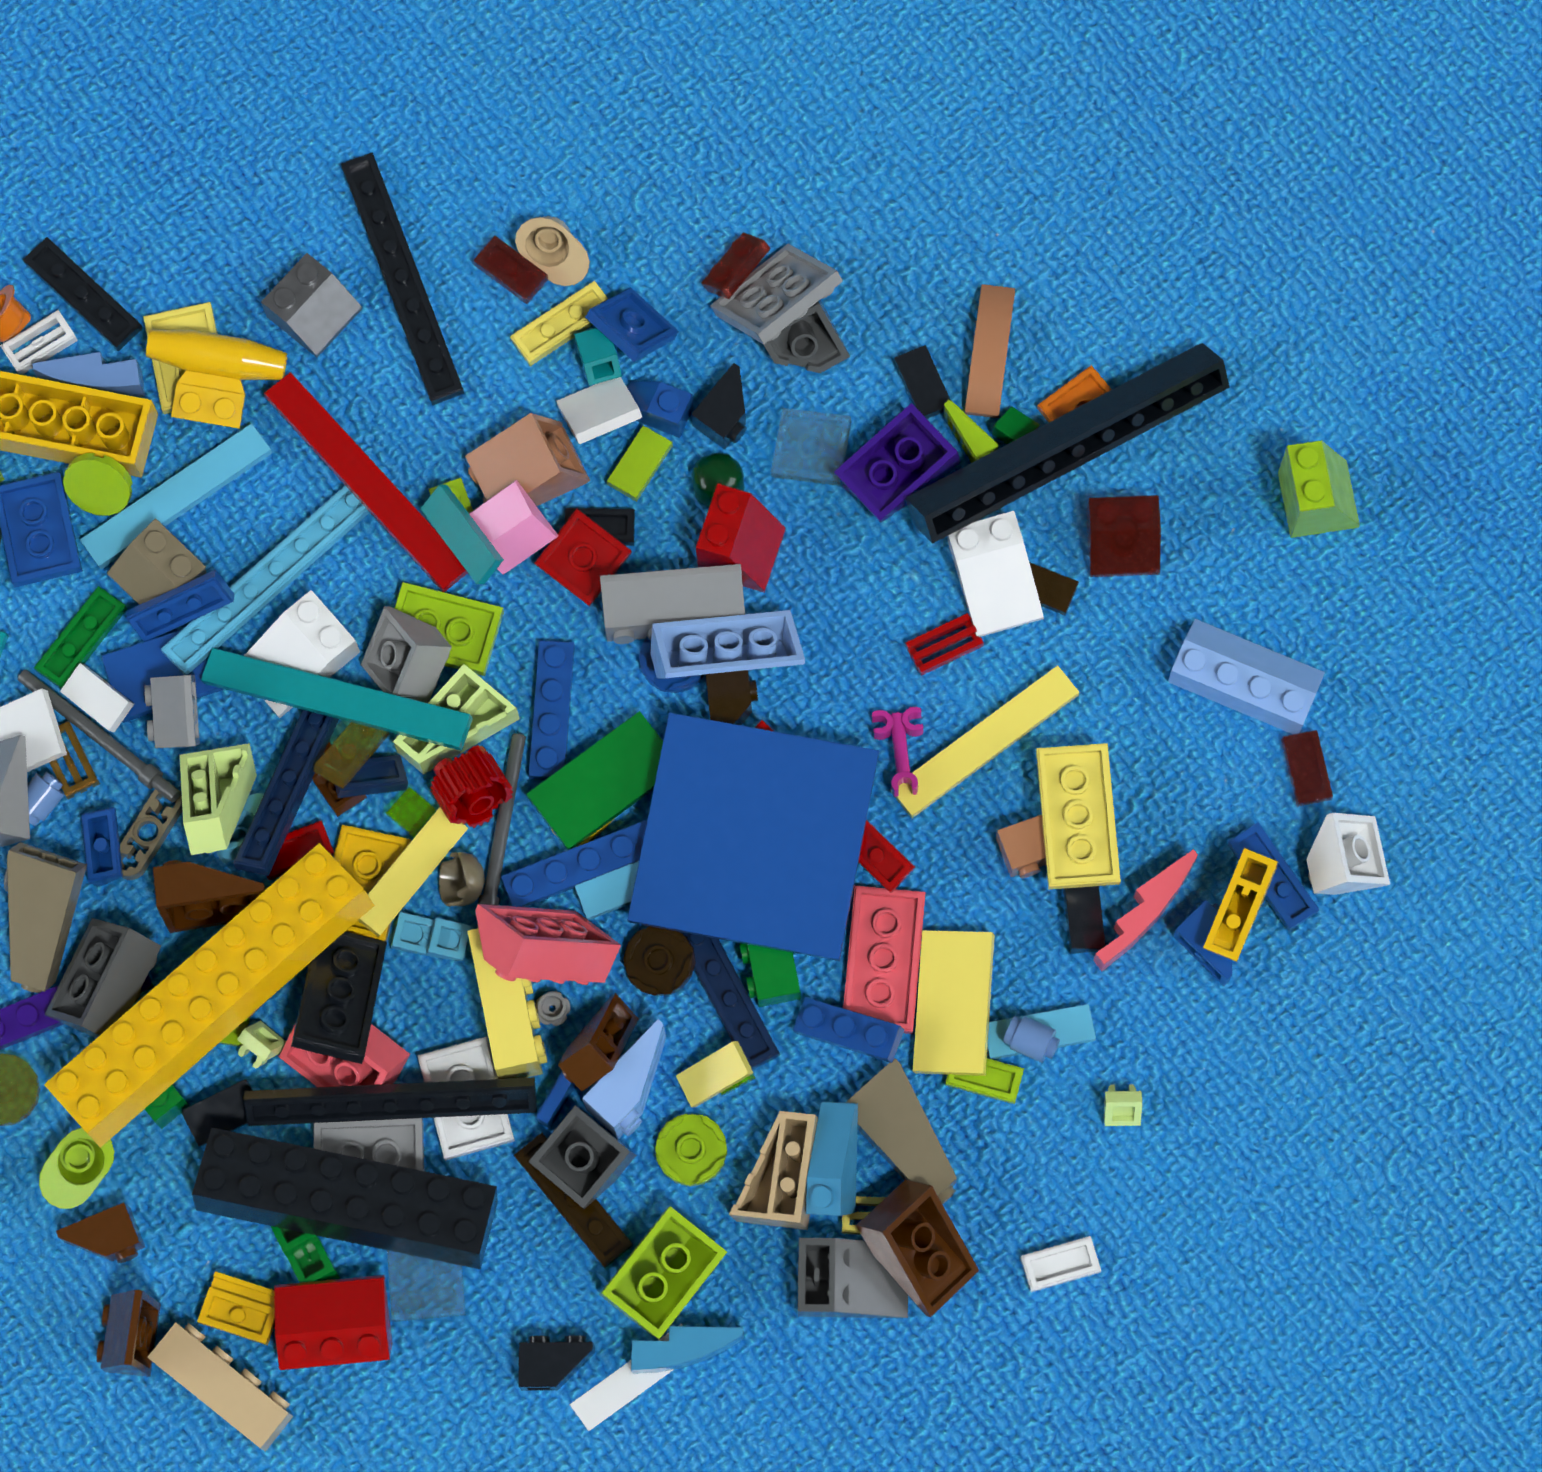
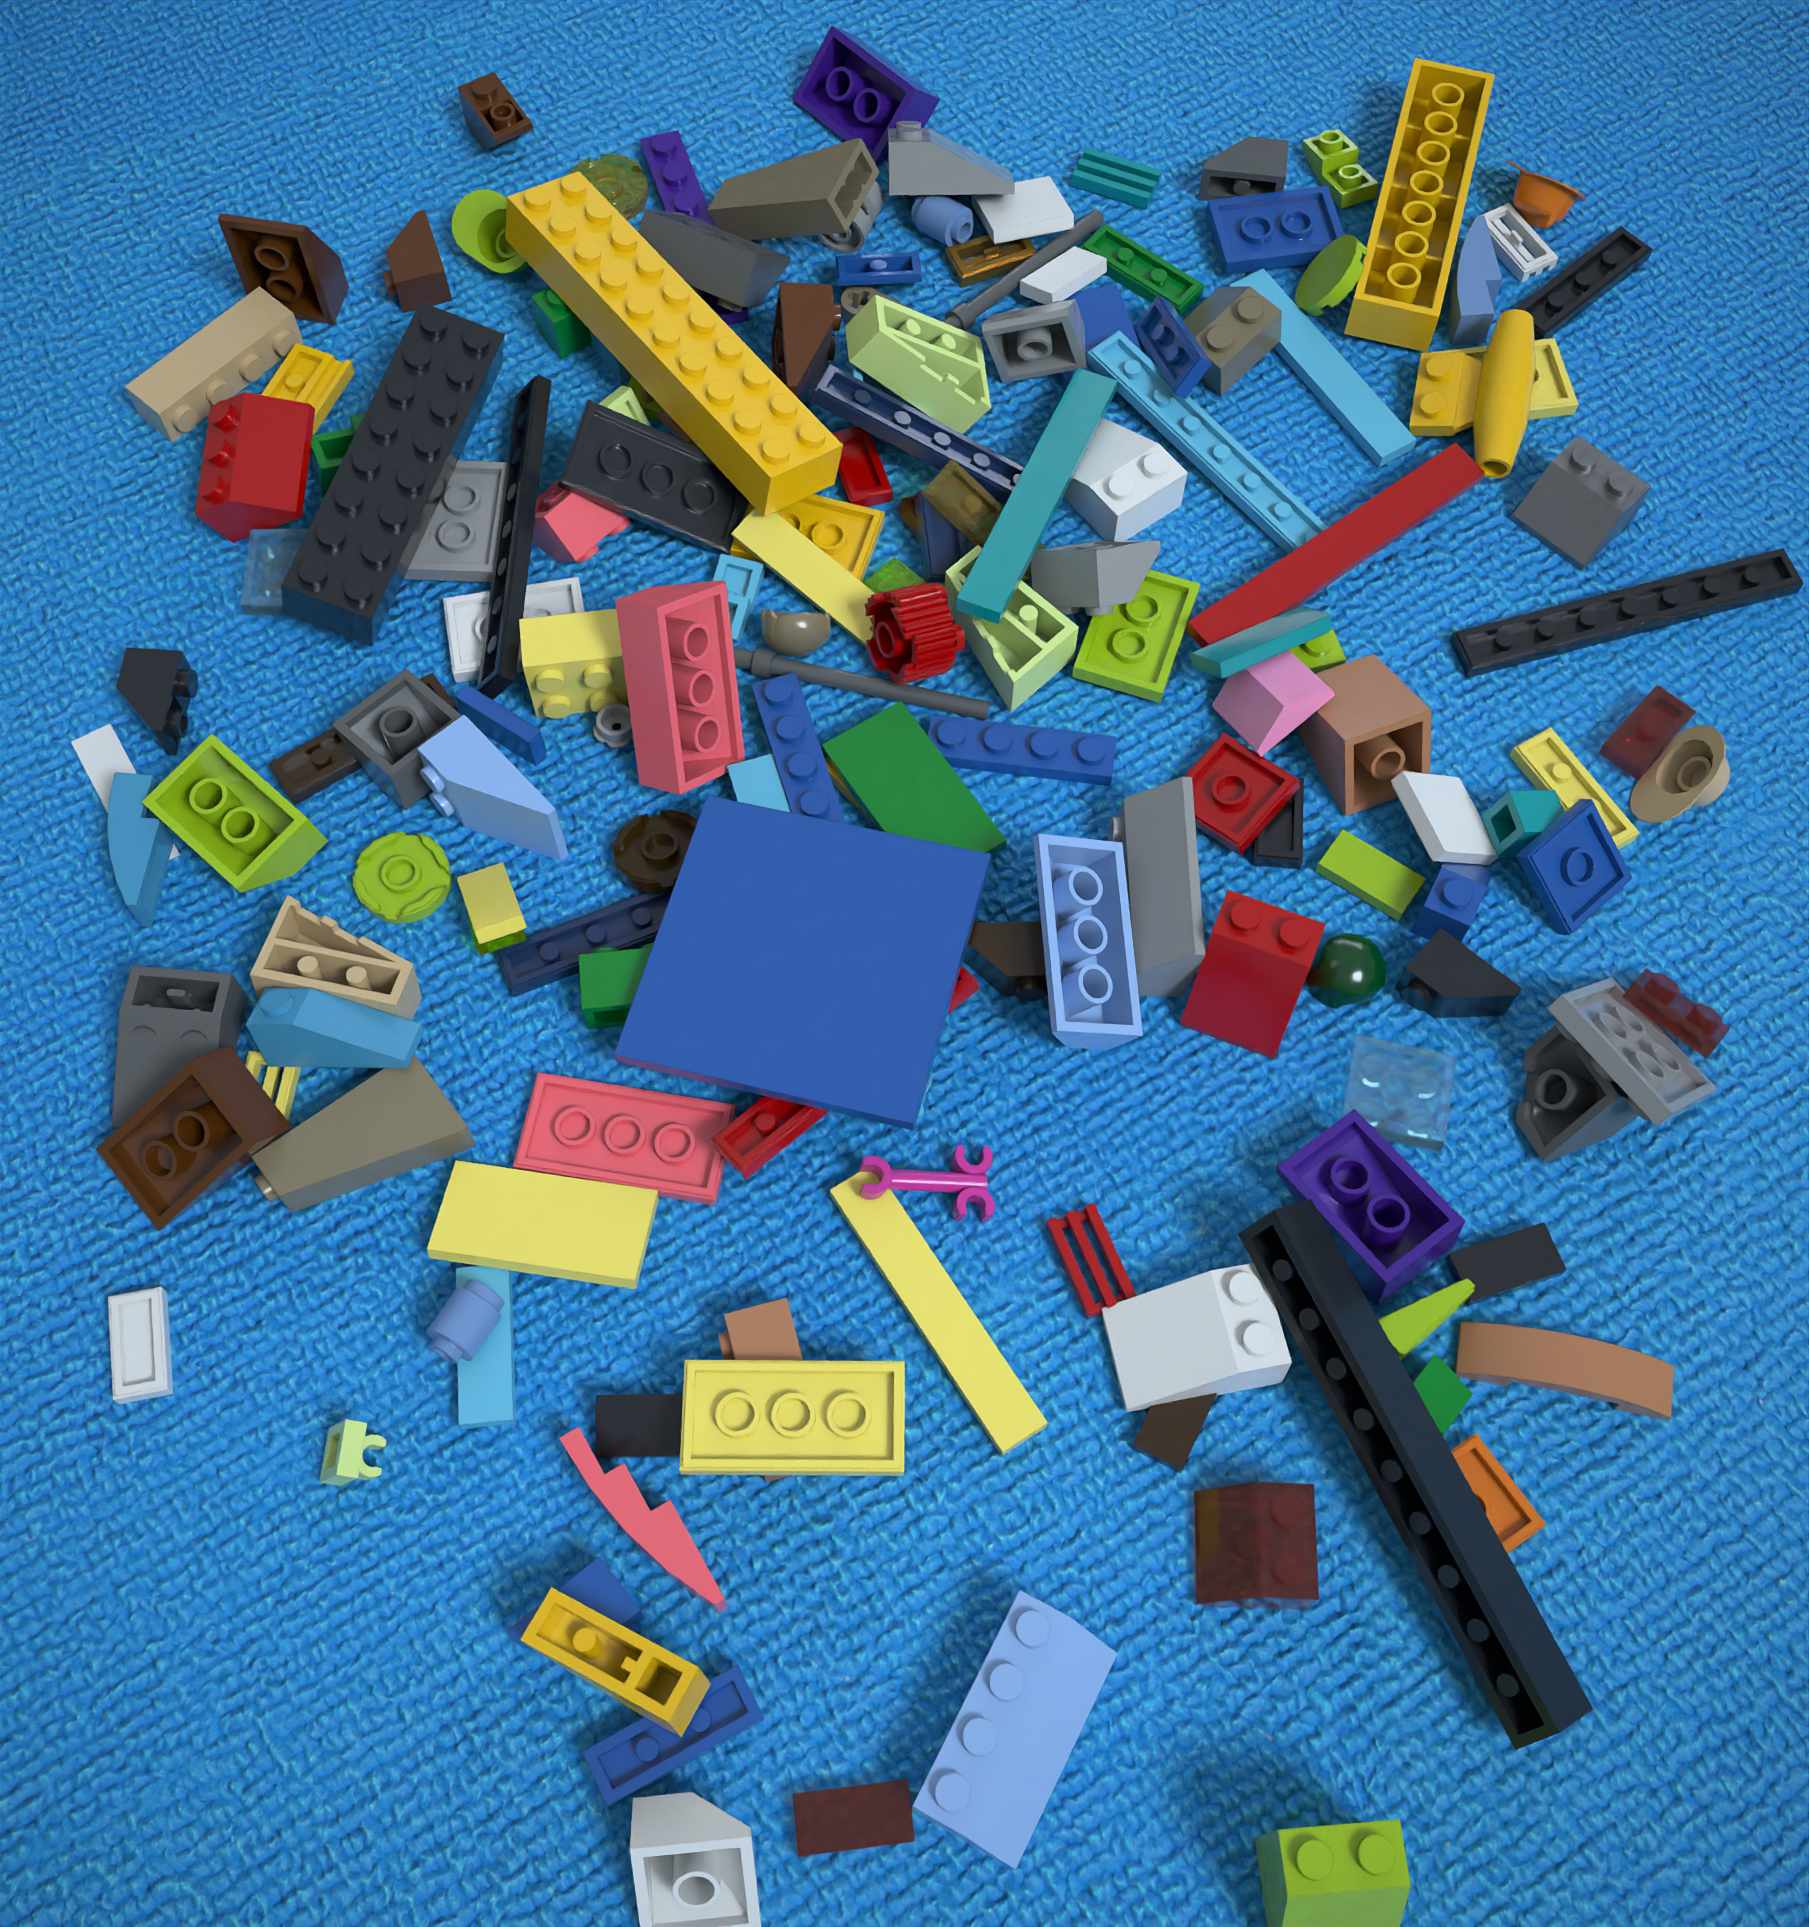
camera: 90 degrees right, 10 degrees down
black slope [181,1079,253,1147] -> none
reddish brown slope [558,993,639,1091] -> none
blue plate [793,997,905,1063] -> none
lime tile [945,1058,1024,1105] -> none

